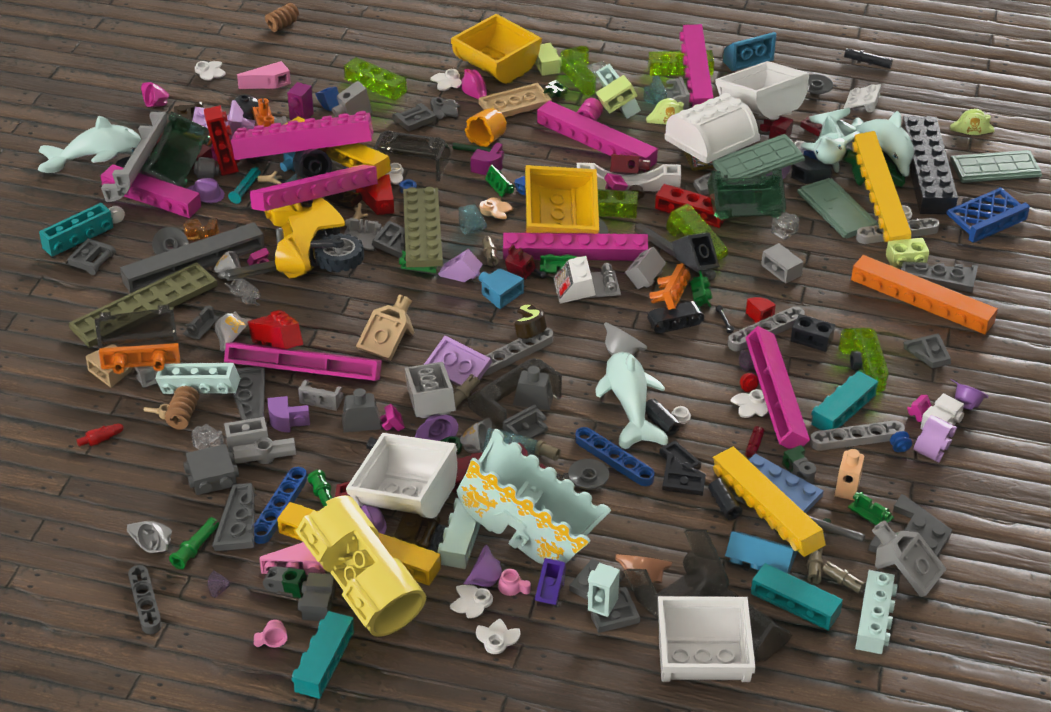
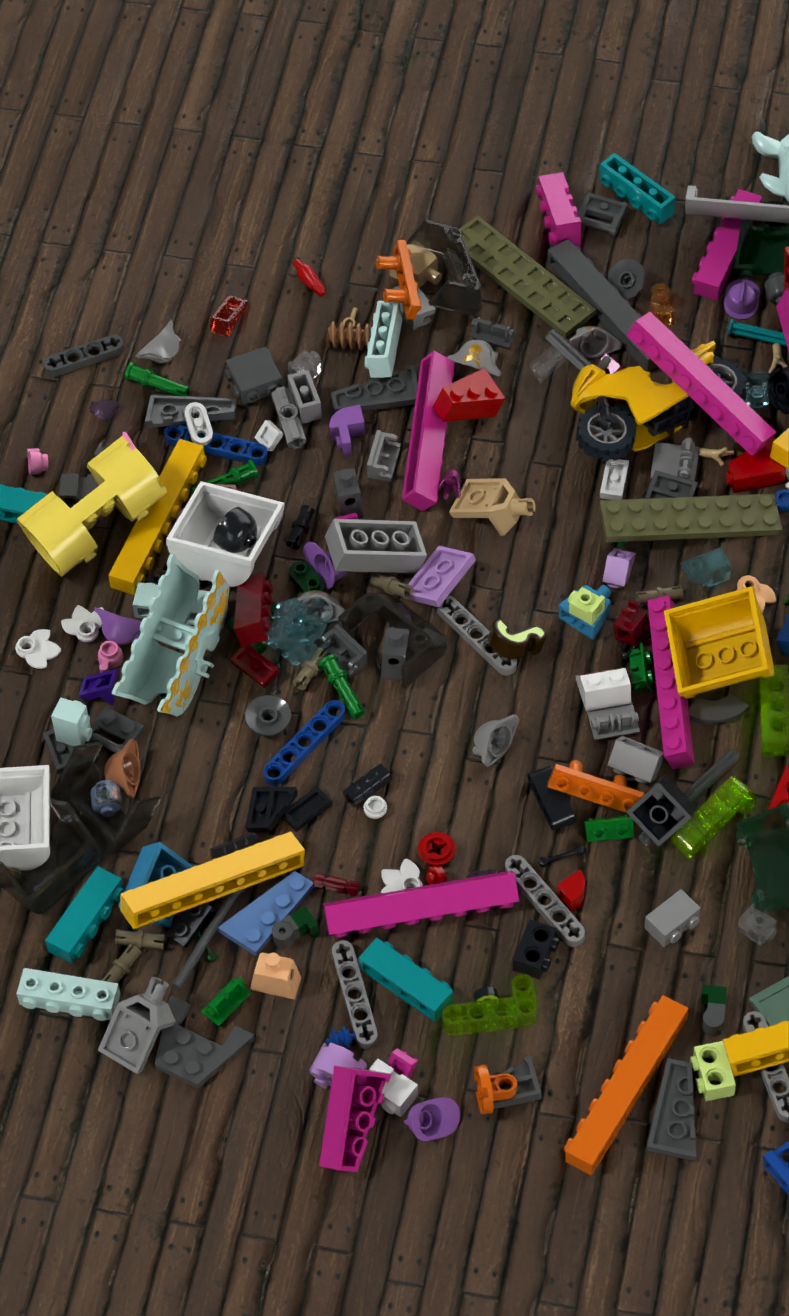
camera: 90 degrees right, 15 degrees up
white plate [109,206,125,224] -> none
light aqua animal [596,352,668,449] -> none
none -> sand blue head [90,780,122,817]
none -> white plate [184,402,213,446]
none -> clear red slope [210,295,247,336]
none -> black cylinder [213,507,257,553]
none -> white plate [254,420,284,451]
none -> green pin [319,654,365,719]
none -> dark pink wedge [319,1065,391,1172]
none -> red gear [418,832,456,867]
none -> flat silver piece [438,470,461,500]
none -> orange tile [474,1064,517,1115]
none -> dark pink wedge [535,172,581,248]
none -> yellowish green brick [568,587,605,625]
none -> white plate [600,459,629,500]
none -> leg [701,985,727,1036]

